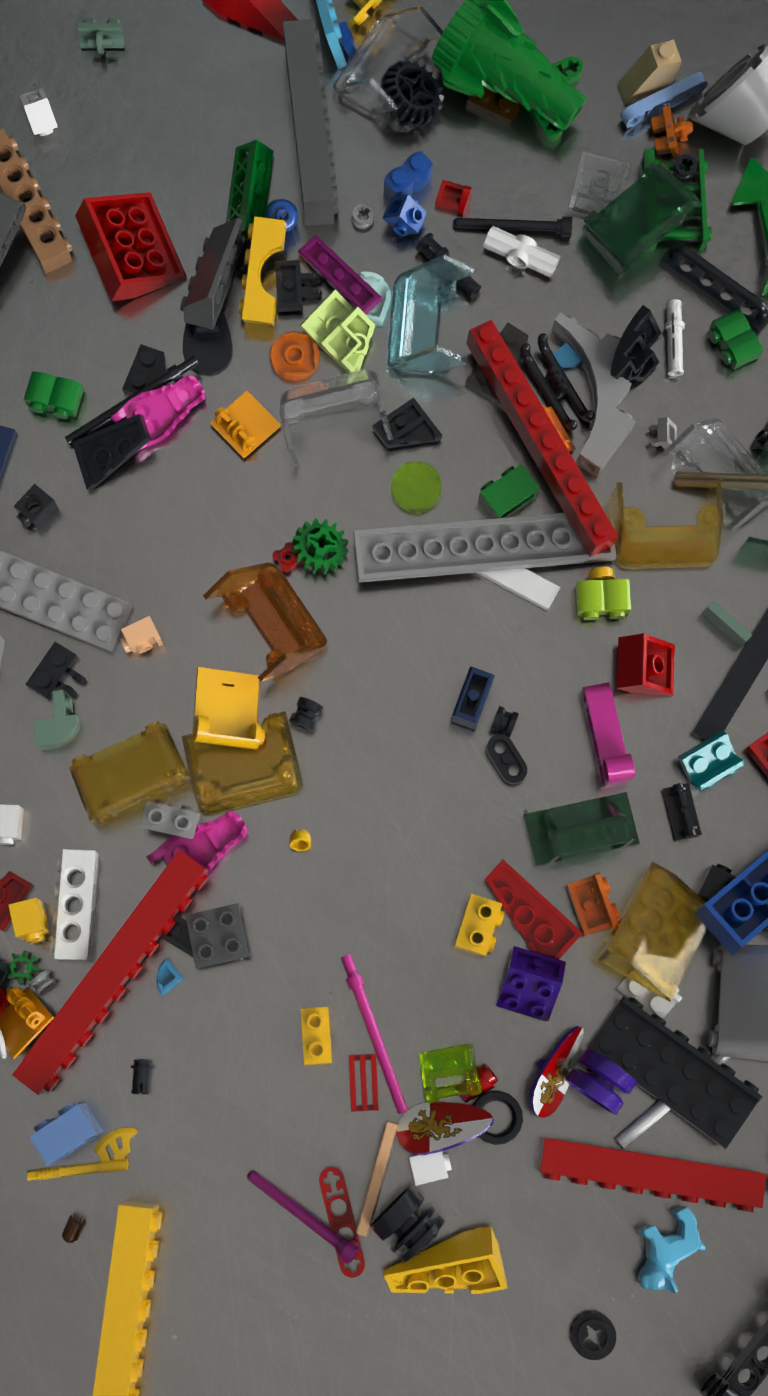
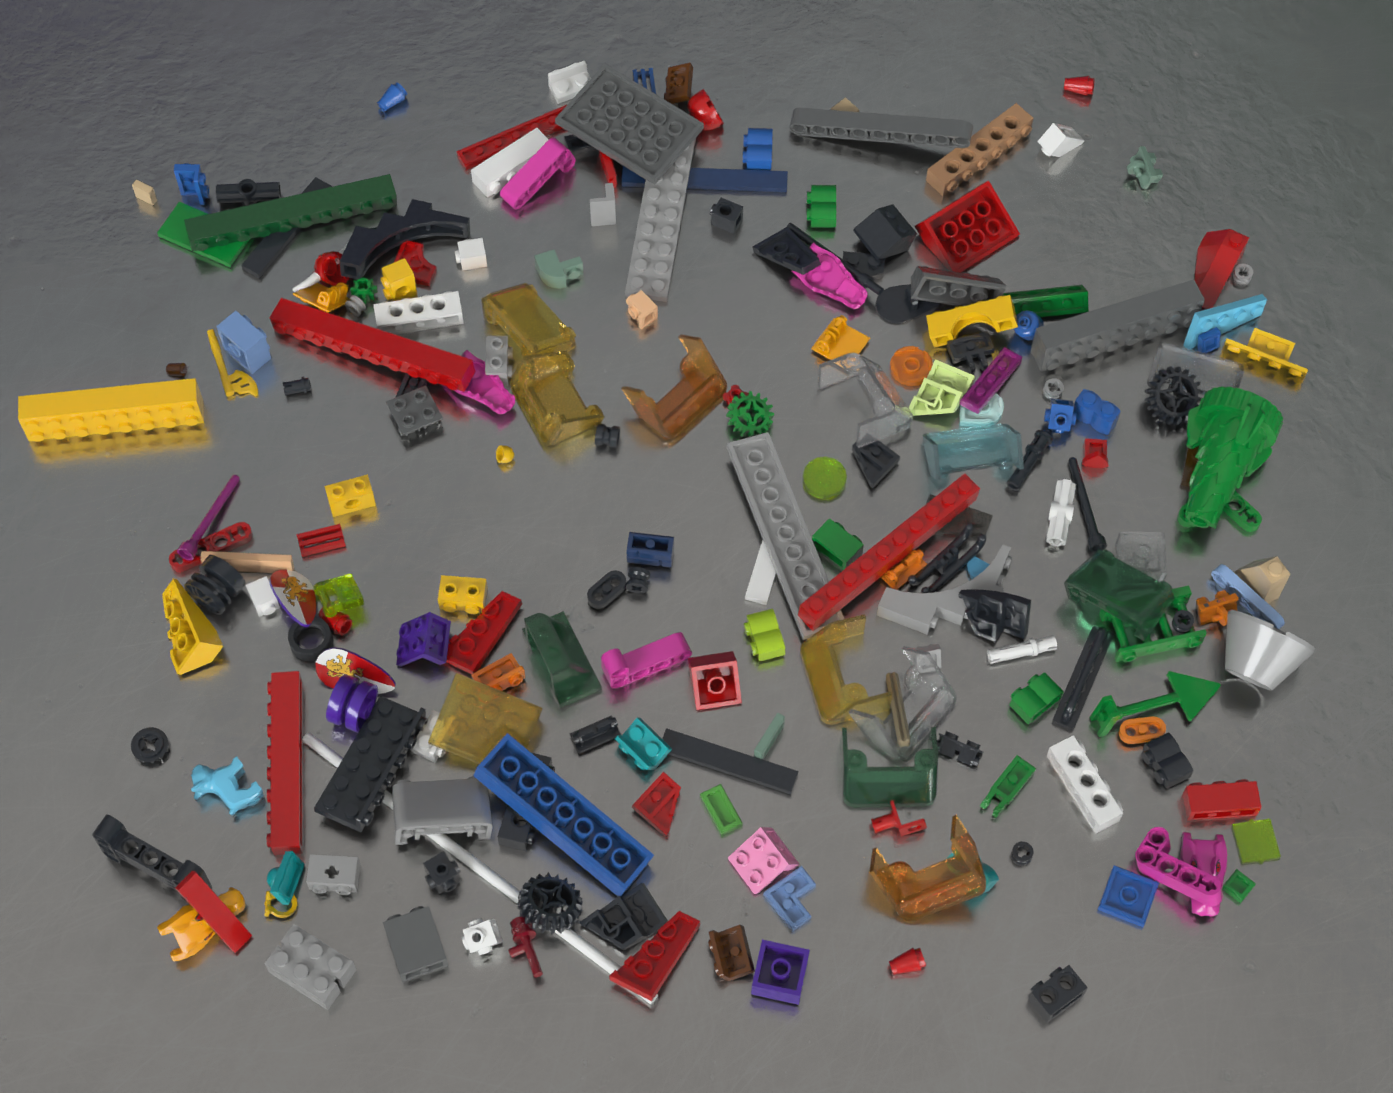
camera: 80 degrees right, 15 degrees down
black hinge [25,642,86,700] -> none
dark azure tile [156,957,184,996] -> none
yellow door [192,667,265,750] -> none
dark pink bar [341,954,408,1114] -> none
yellow tile [588,566,615,580] -> none
none -> black slope [853,204,917,260]

